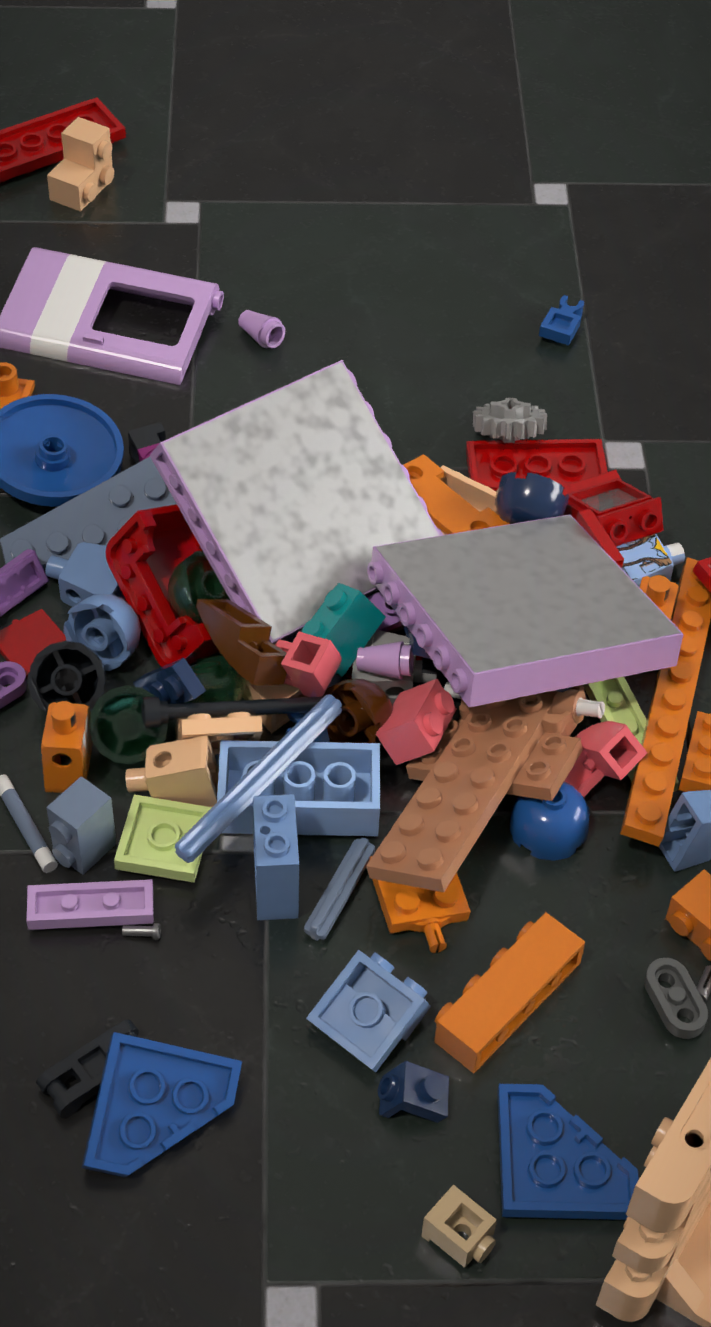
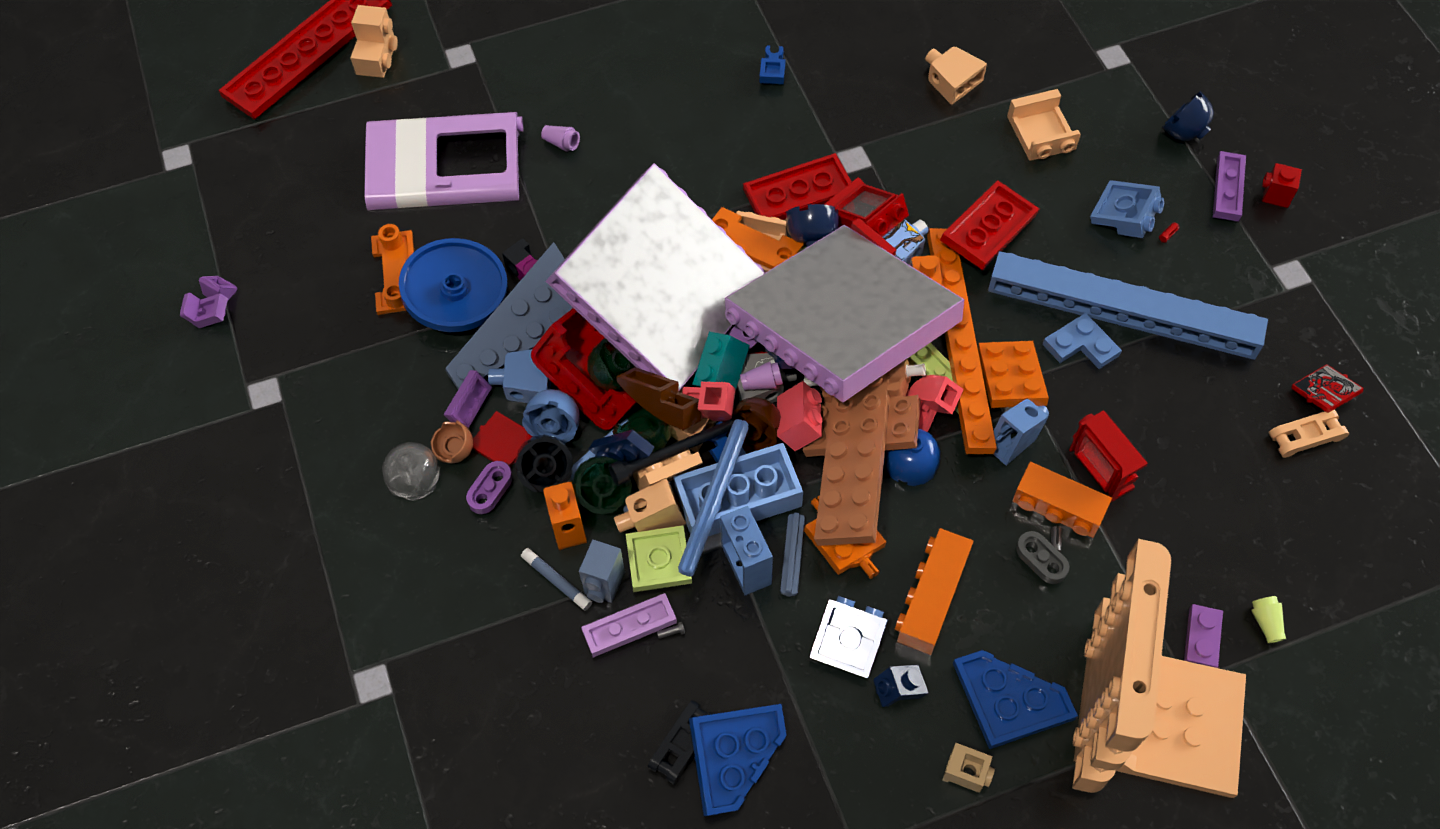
camera: 15 degrees left, 10 degrees up
light grey gear [473,398,547,443] -> none

